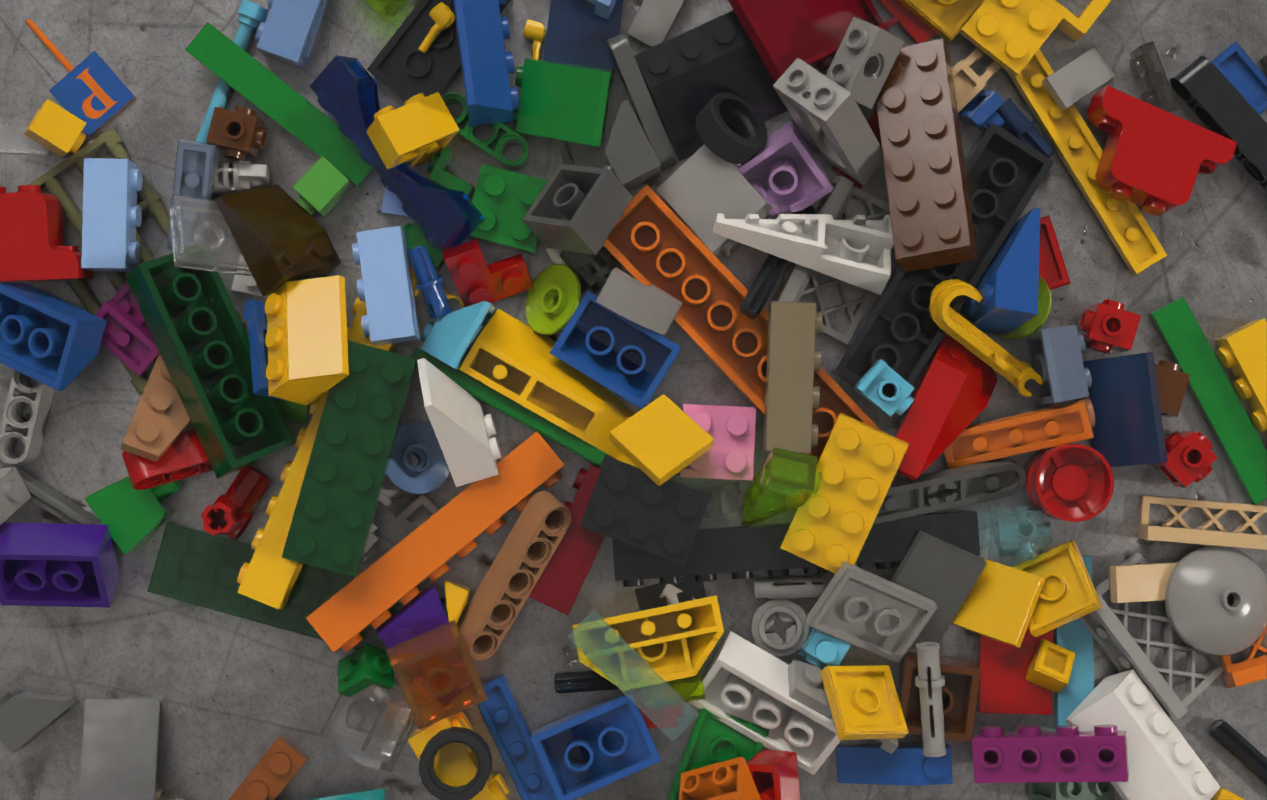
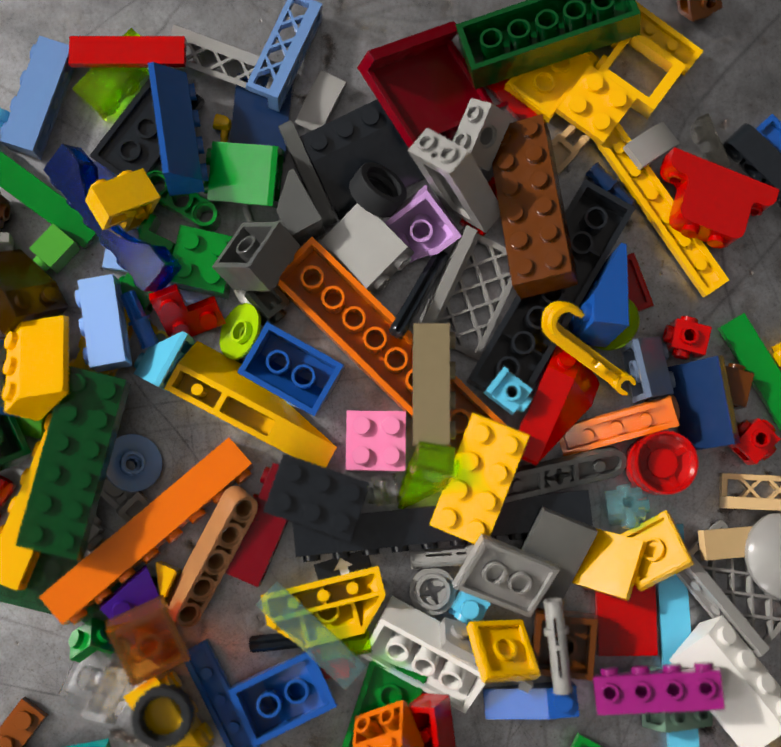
camera: 10 degrees left, 5 degrees down
green tile [410,347,606,467] -> none
white slope [417,358,502,487] -> none
yellow hand [418,2,455,54] -> none
light grey slope [596,268,683,335] -> none
yellow tile [609,394,714,486] -> none
white wedge [713,213,894,295] -> none
blue tile [958,90,1005,129] -> none
yellow slope [1025,639,1076,693] -> none

